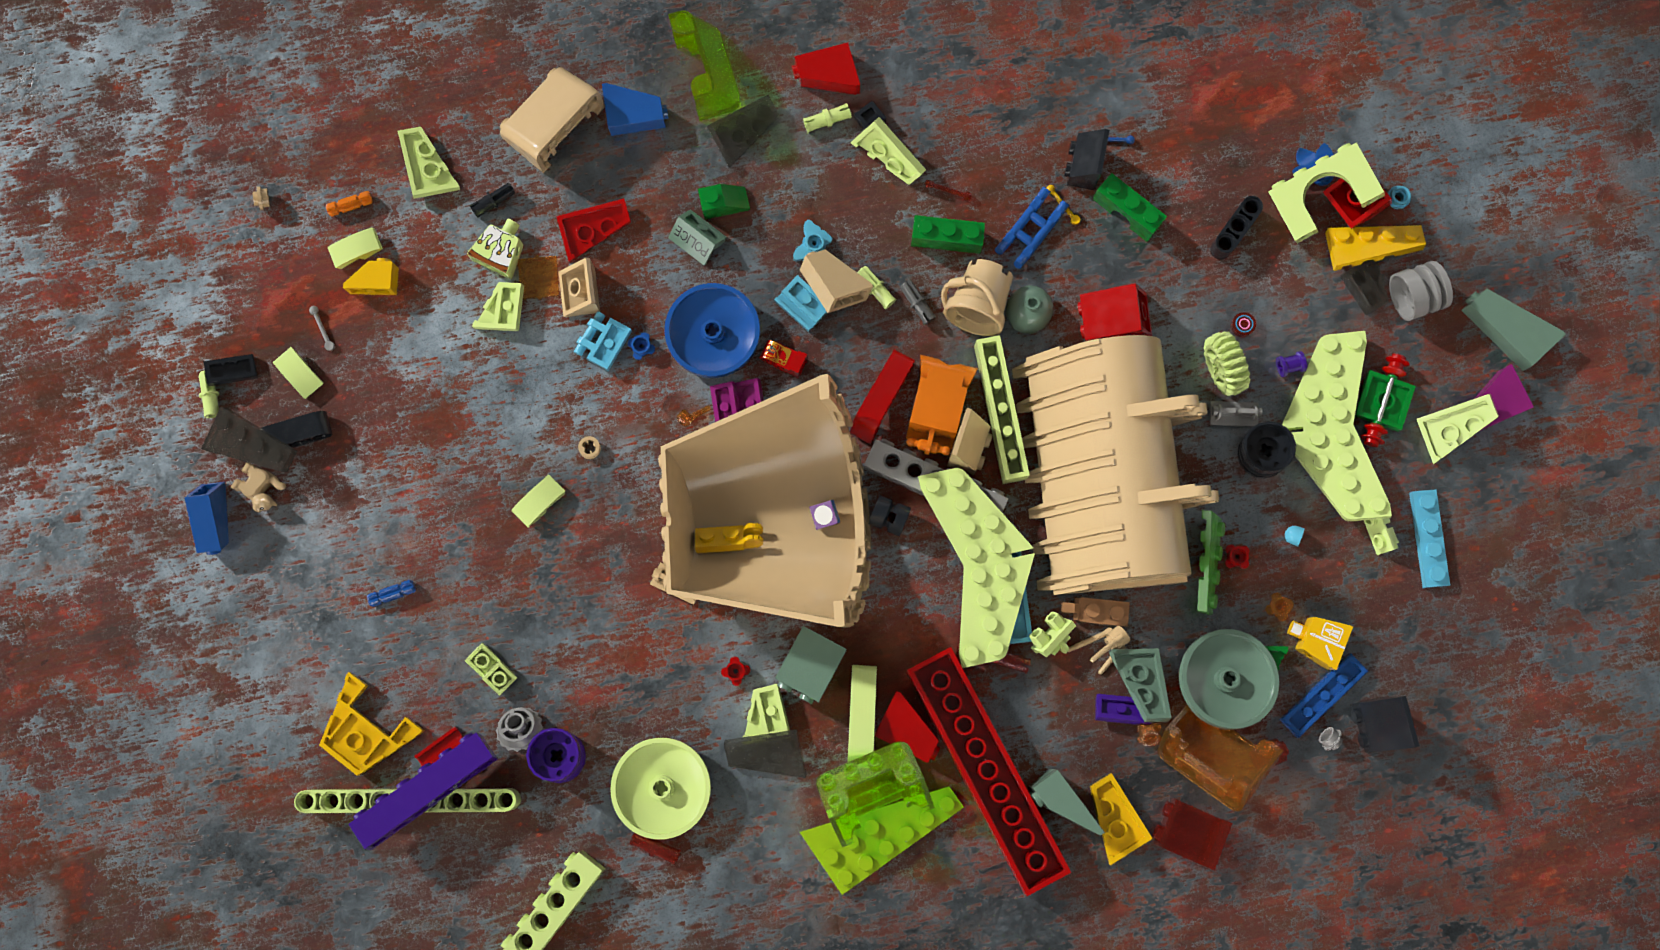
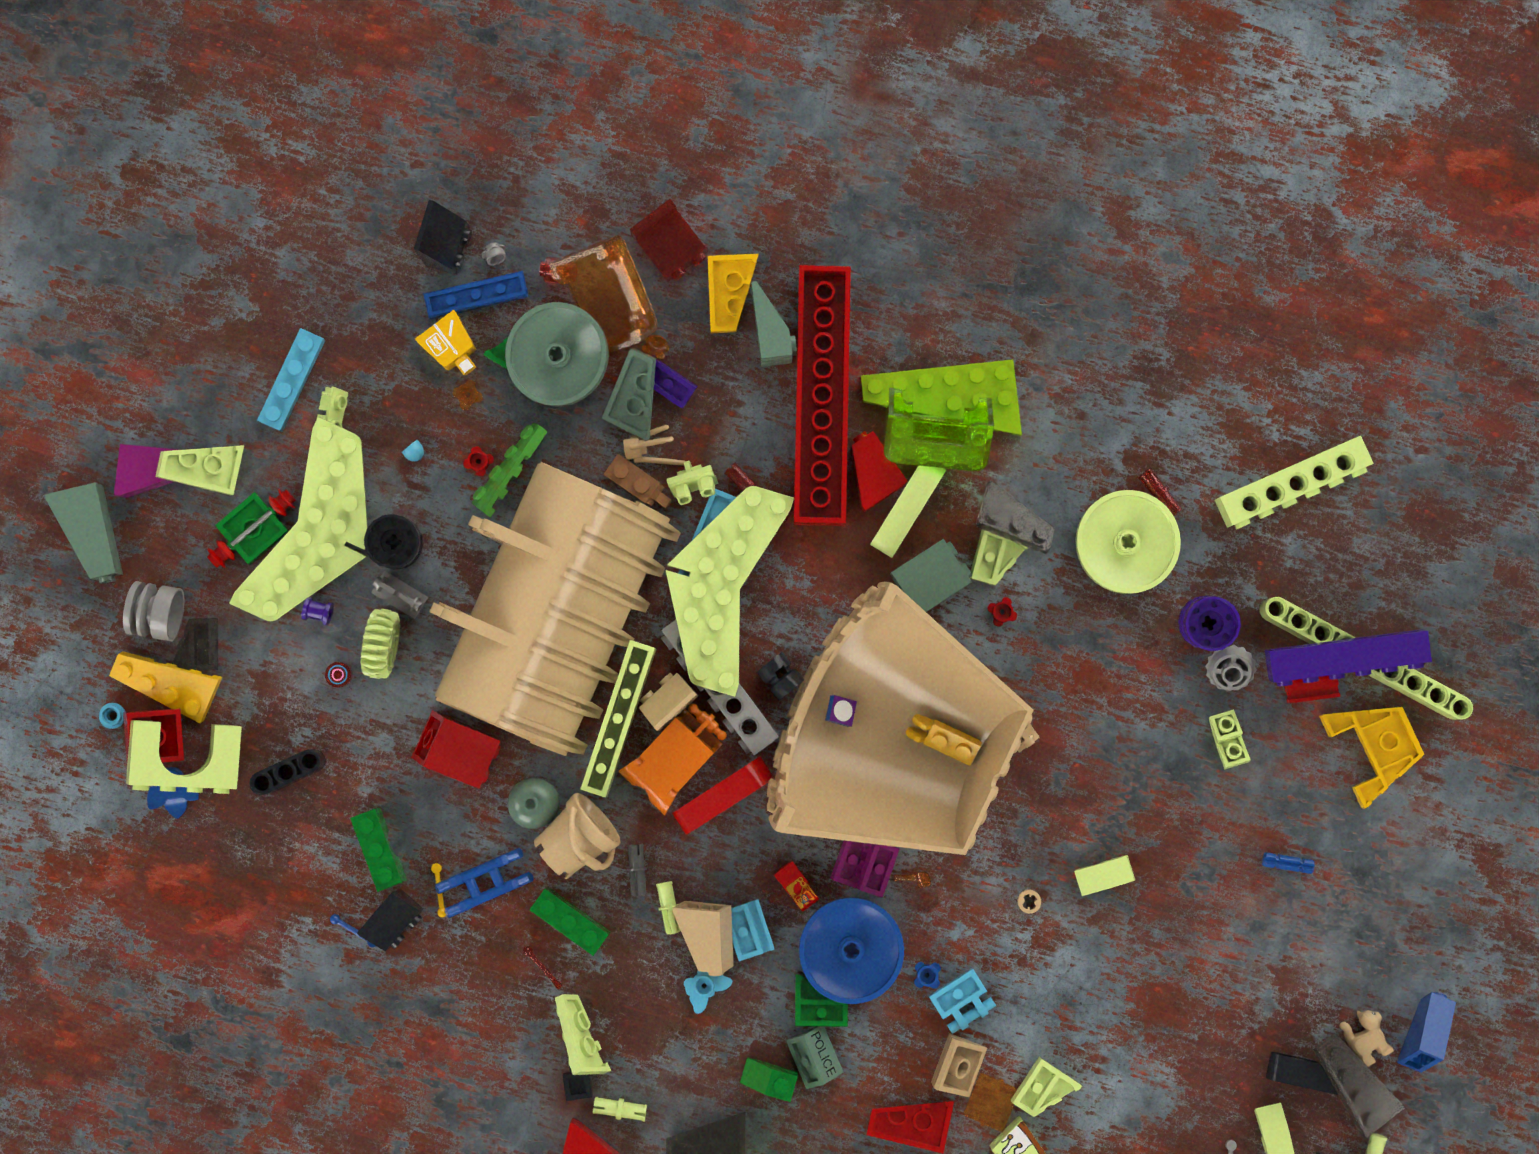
camera: 155 degrees left, 5 degrees up
none -> green wing [795,975,848,1027]

